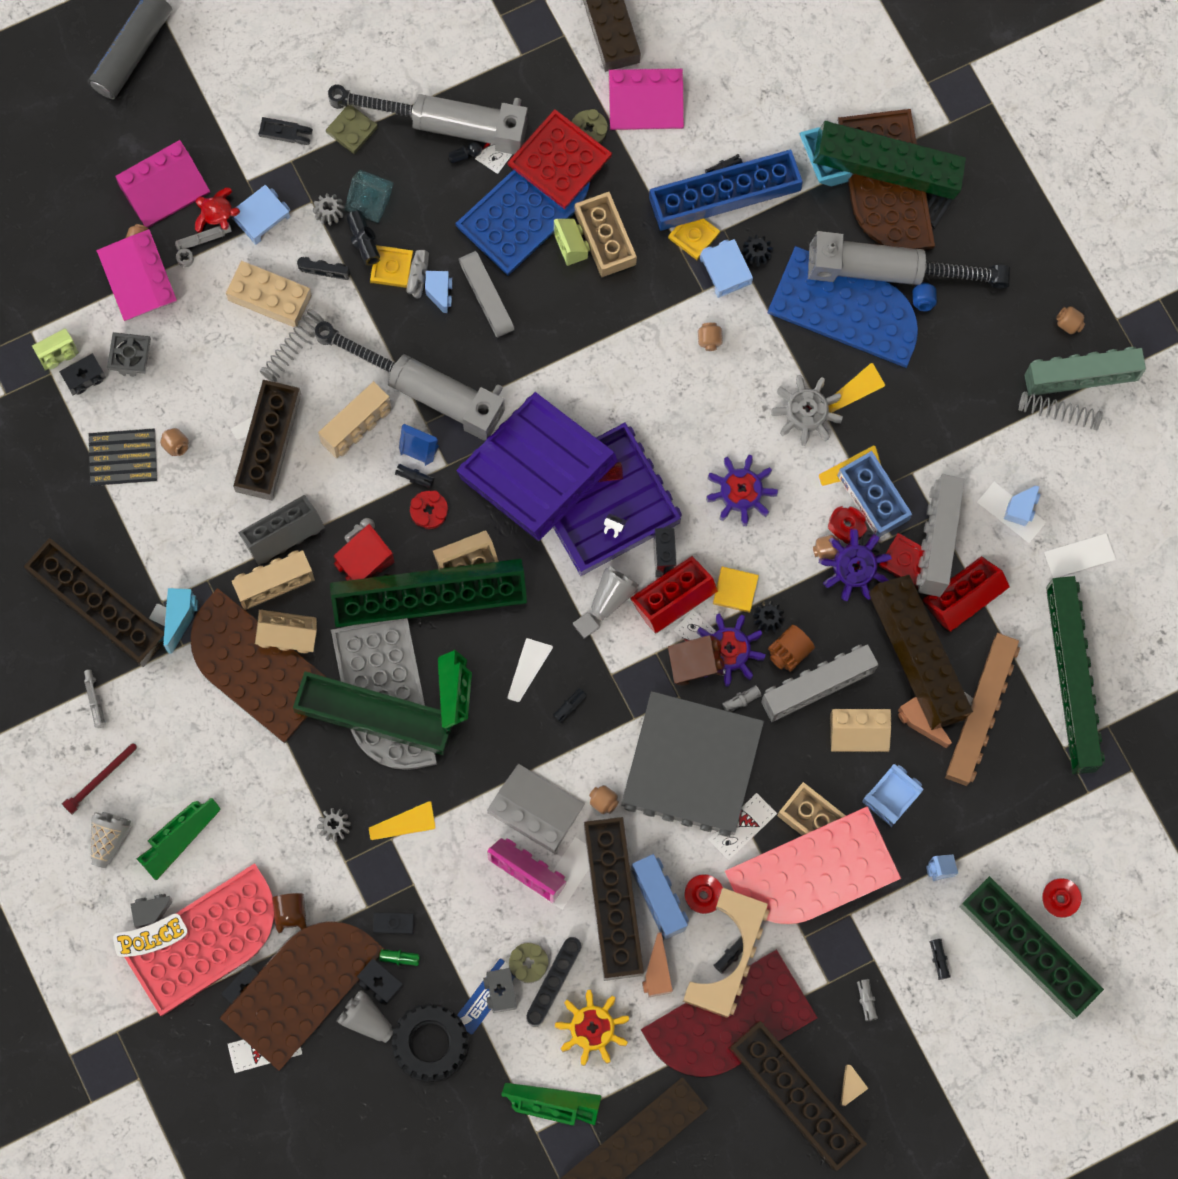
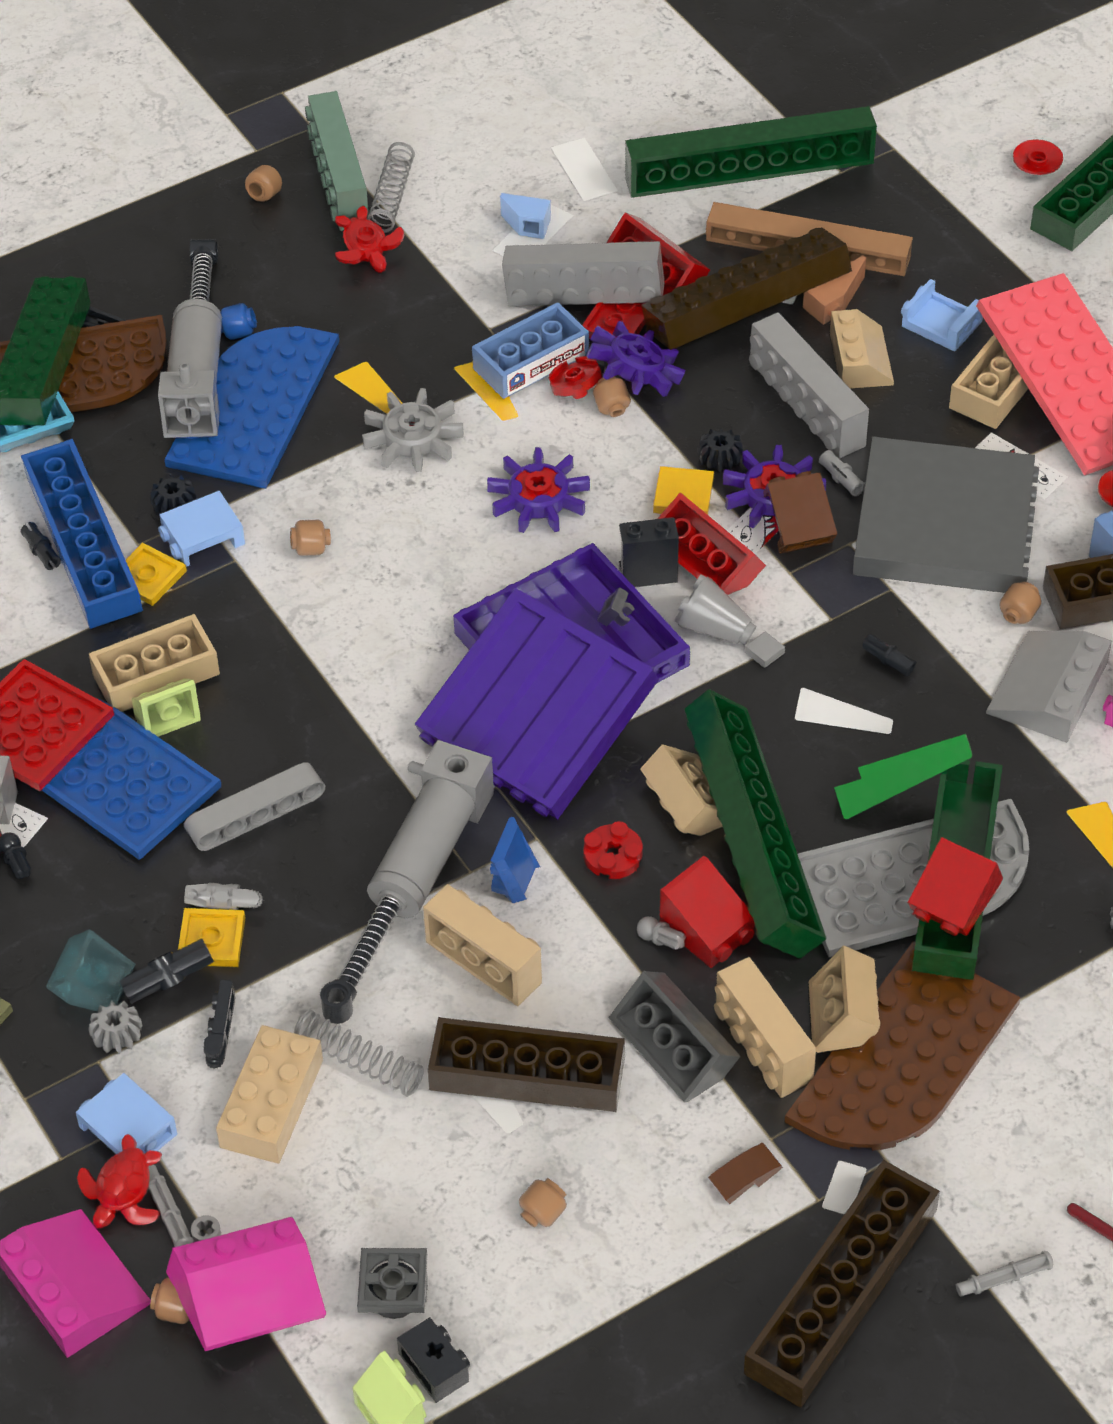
camera: 90 degrees left, 25 degrees down
sticker [88,428,157,486] -> none
medium azure slope [163,588,198,654] -> none
black pin [395,464,435,489] -> none
light blue slope [425,271,452,313] -> none
dark orange gear [768,625,815,672] -> none
light blue slope [926,854,958,881] -> none
none -> red animal [335,206,405,273]
none -> reddish brown slope [708,1143,783,1204]
none -> red slope [908,837,1003,936]

